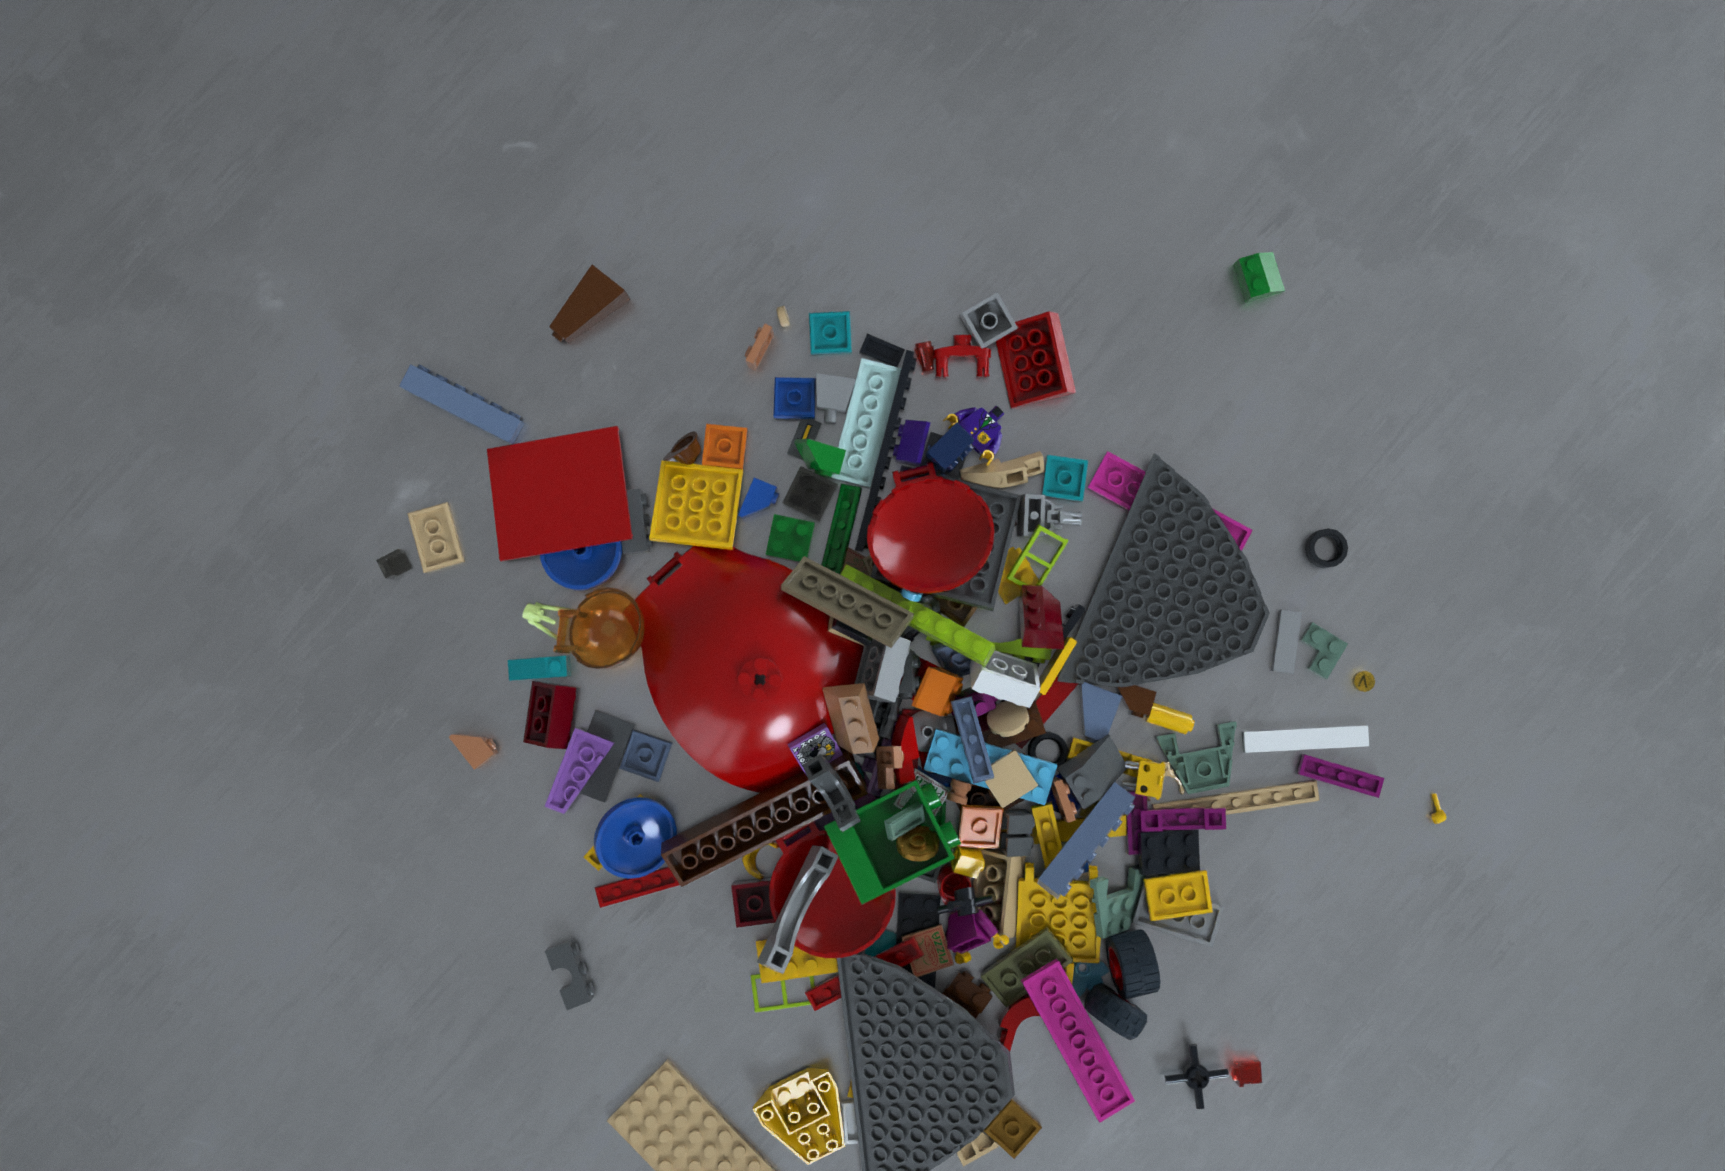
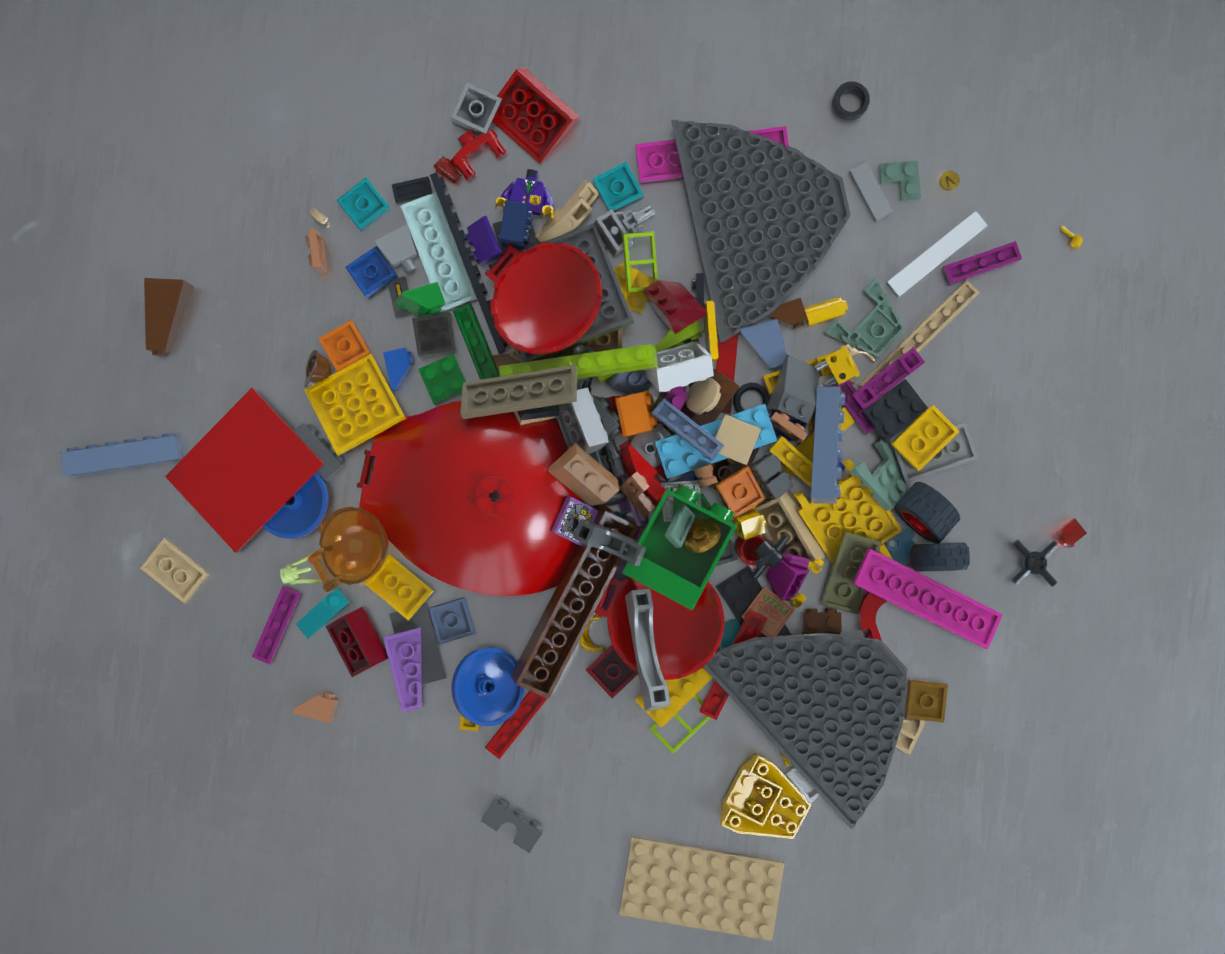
camera: 35 degrees left, 0 degrees up
clear smoke panel [376,549,413,579] -> none
medium azure tile [901,588,923,602] -> none
none -> magenta plate [252,586,302,665]
none -> yellow plate [364,554,434,621]

